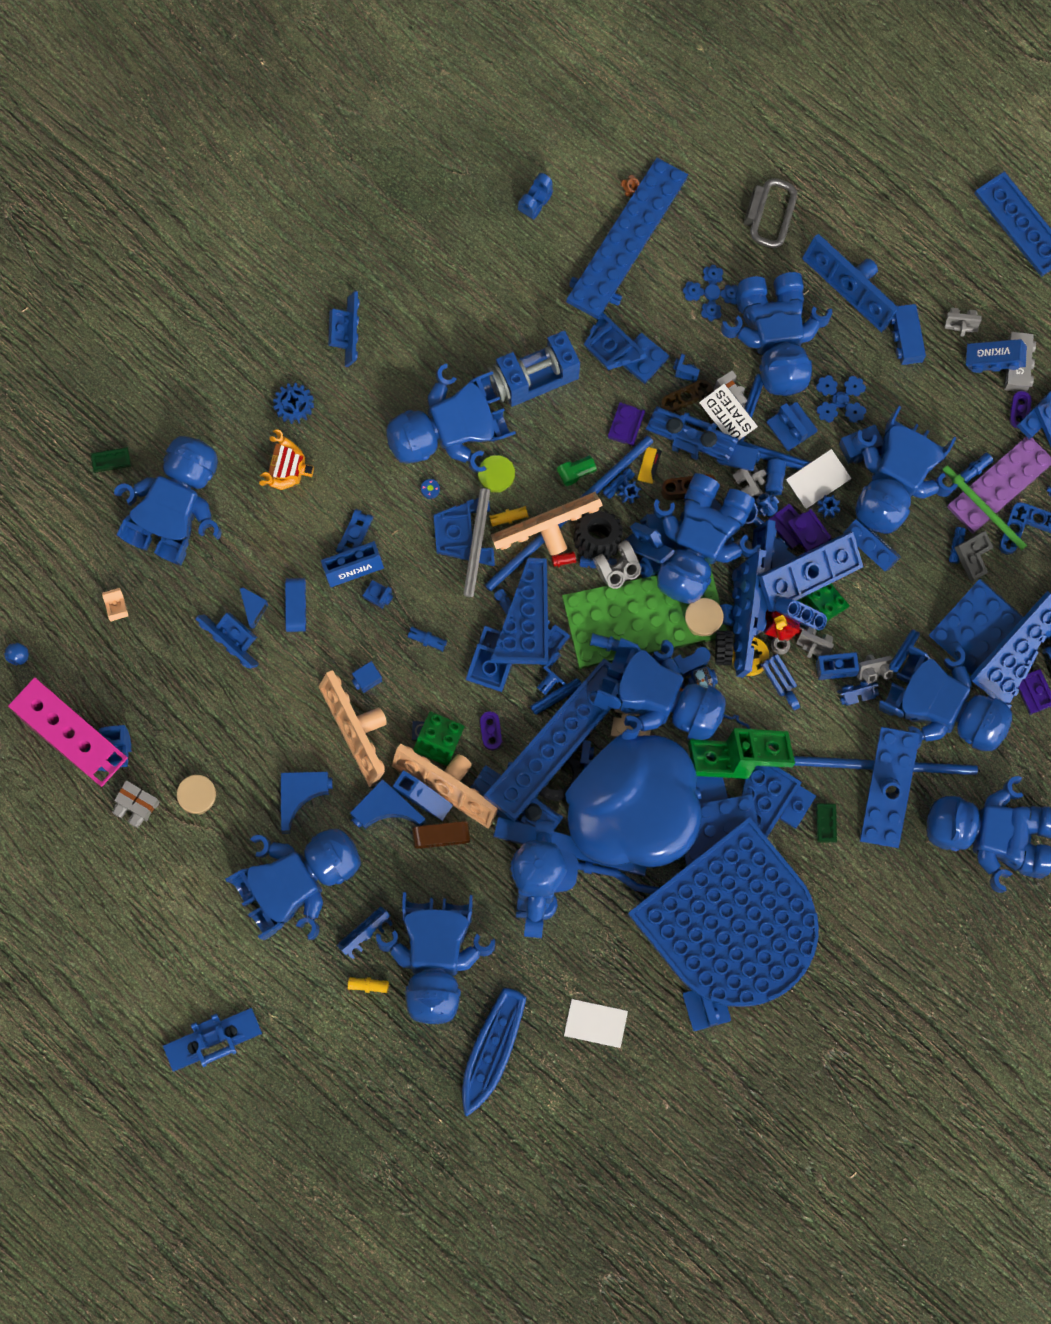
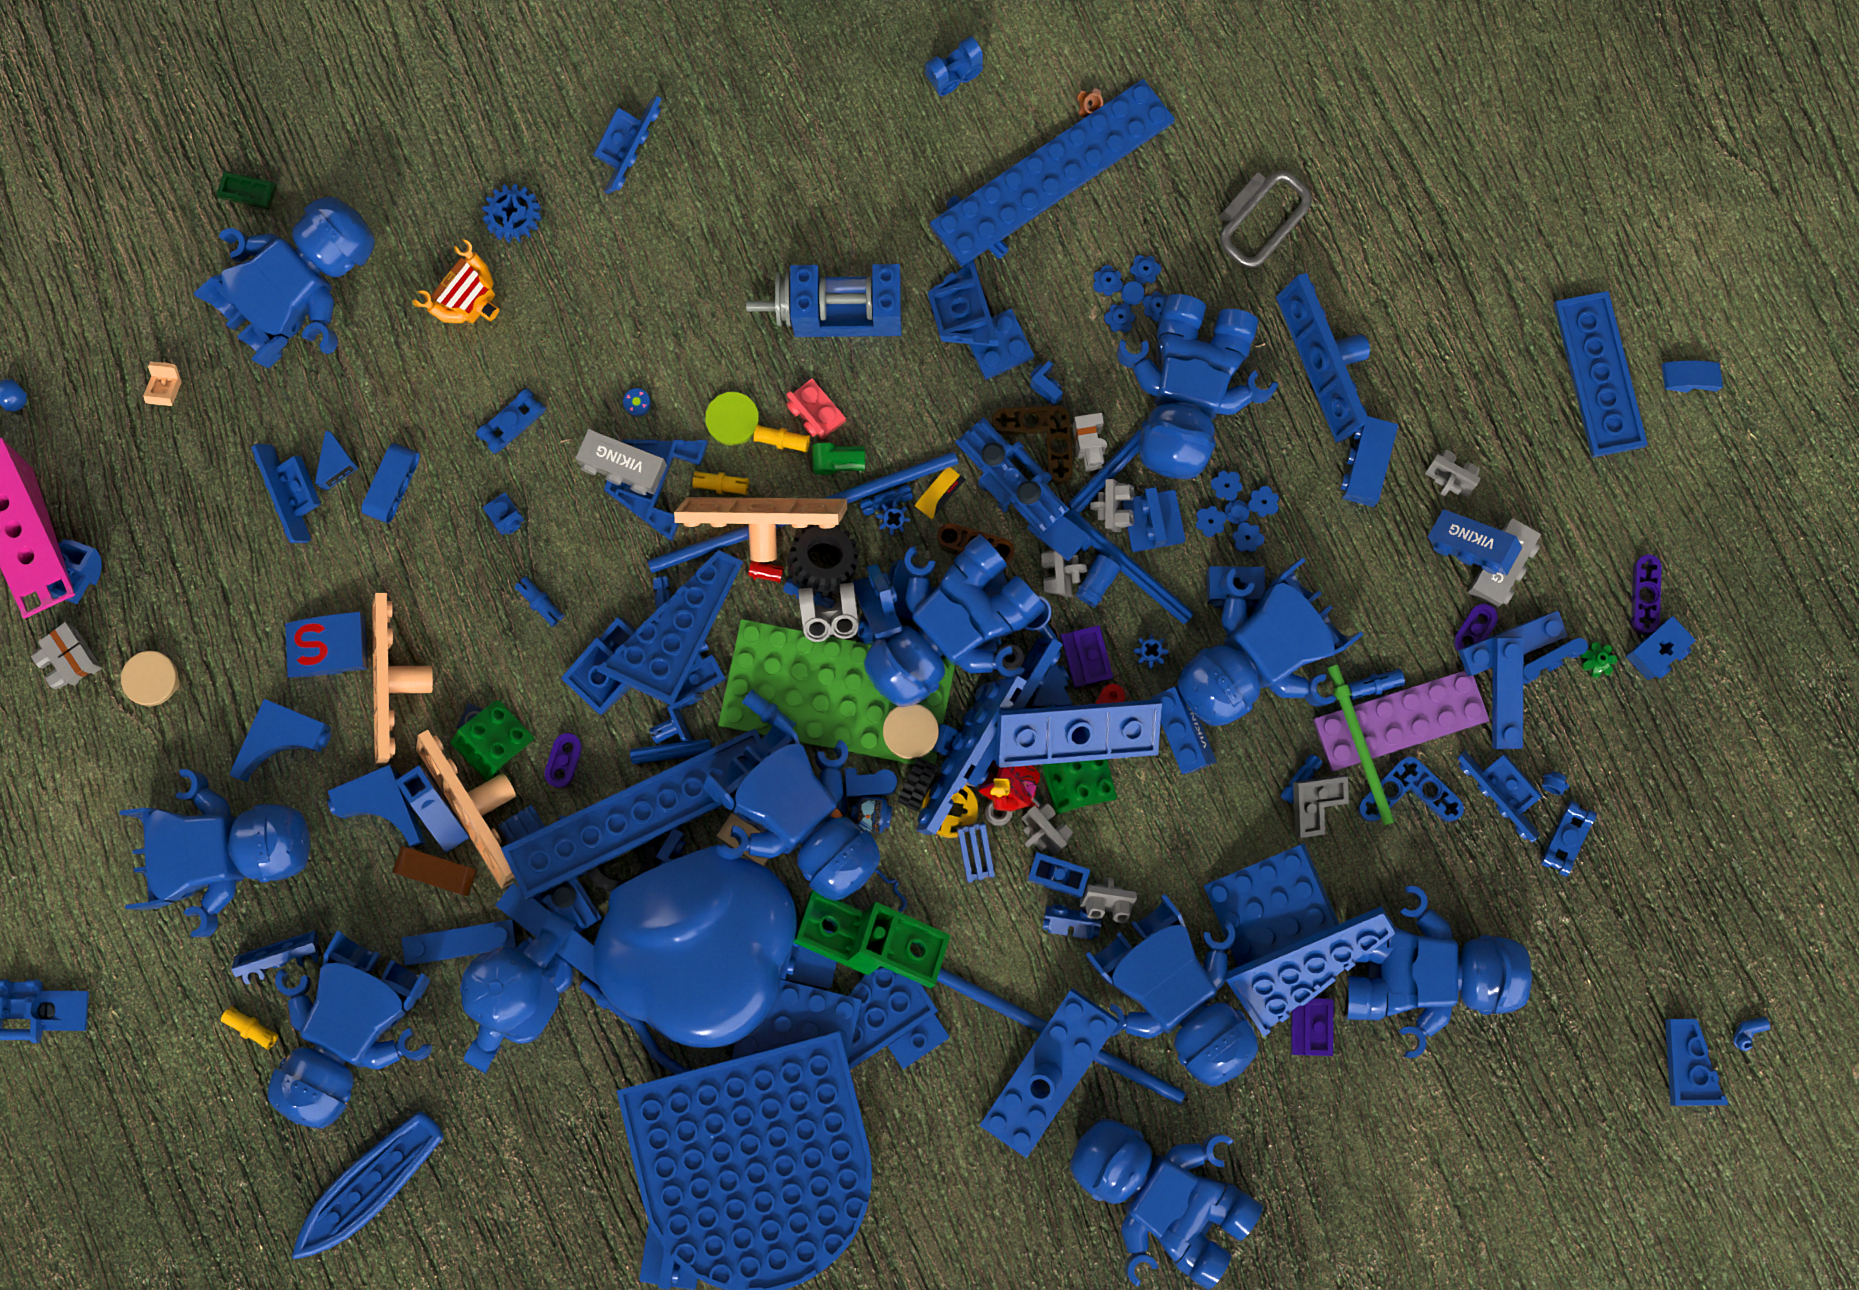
camera: 30 degrees right, 5 degrees up
blue brick [321,541,384,588] -> none
blue brick [351,661,382,693] -> none
blue piece [386,364,516,473] -> none
light grey axle [464,488,490,597] -> none
white sticker [564,999,628,1048] -> none
dark purple plate [608,403,645,446] -> none
white sticker [699,384,758,440] -> none
blue gear [756,493,779,517] -> none
blue beam [775,597,827,630] -> none
blue tile [785,691,800,711] -> none
white sticker [786,449,852,509] -> none
dark purple plate [788,509,831,552] -> none
dark green plate [816,803,837,843] -> none
blue axle [889,629,920,672] -> none
none -> blue slope [285,612,368,678]
none -> blue plate [402,920,518,966]
none -> light grey brick [575,429,667,495]
none -> yellow pin [754,425,810,453]
none -> coral bracket [786,378,846,441]
none -> light grey hips [1090,479,1134,532]

